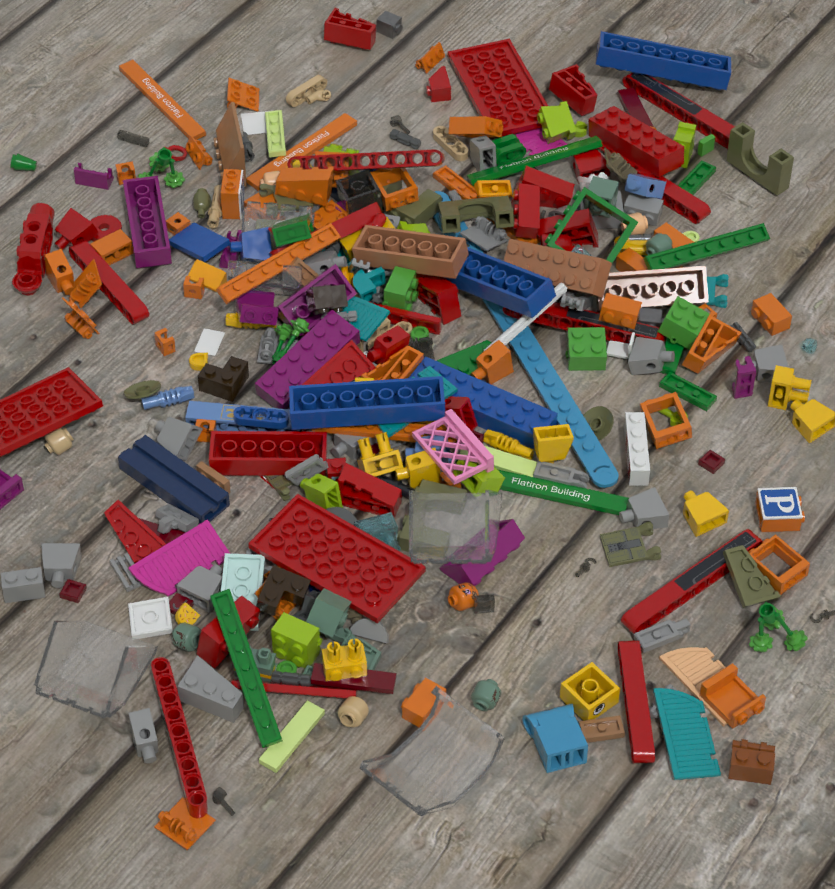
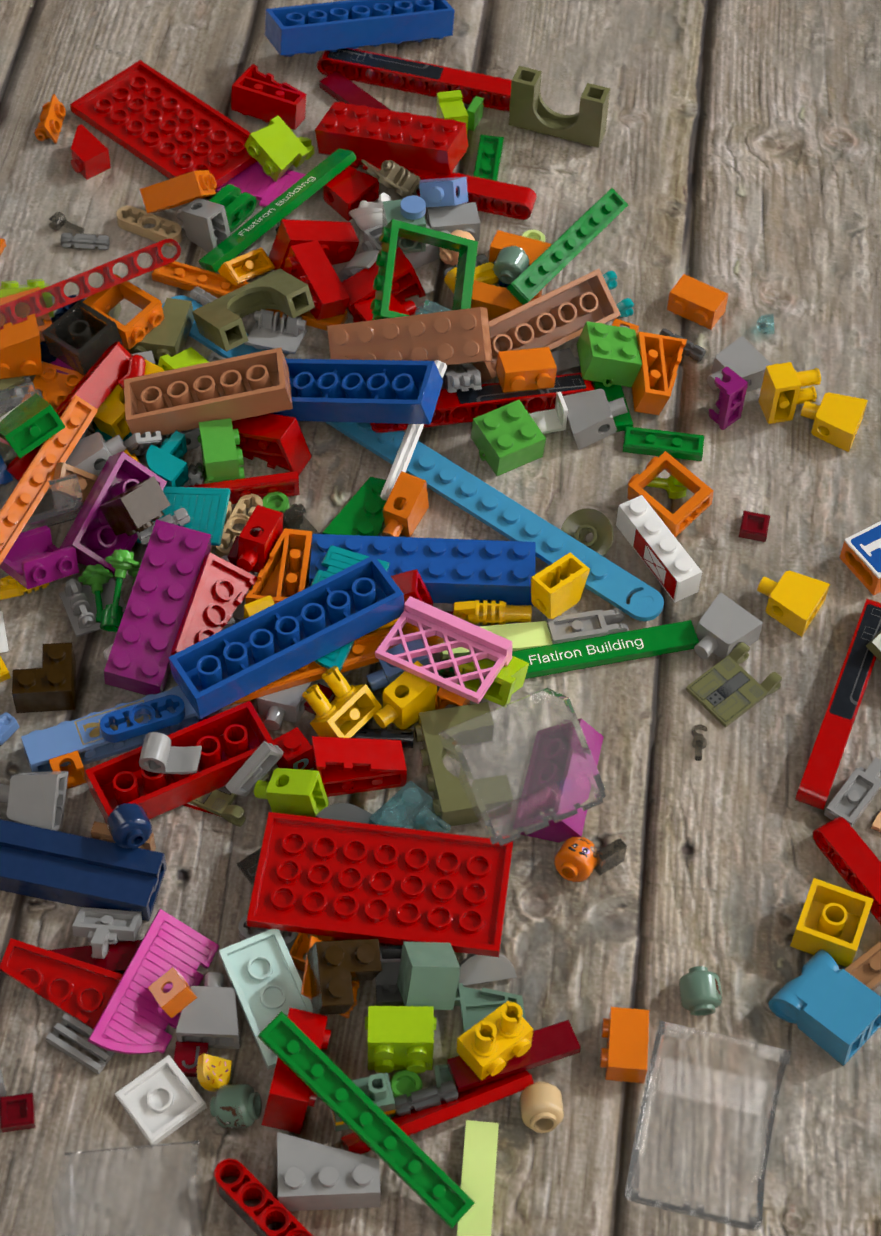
camera: 30 degrees left, 5 degrees up
none -> dark blue head [107,803,152,849]
none -> light grey panel [139,732,202,774]
none -> orange piece [148,967,197,1018]
none -> medium blue tile [400,196,426,220]

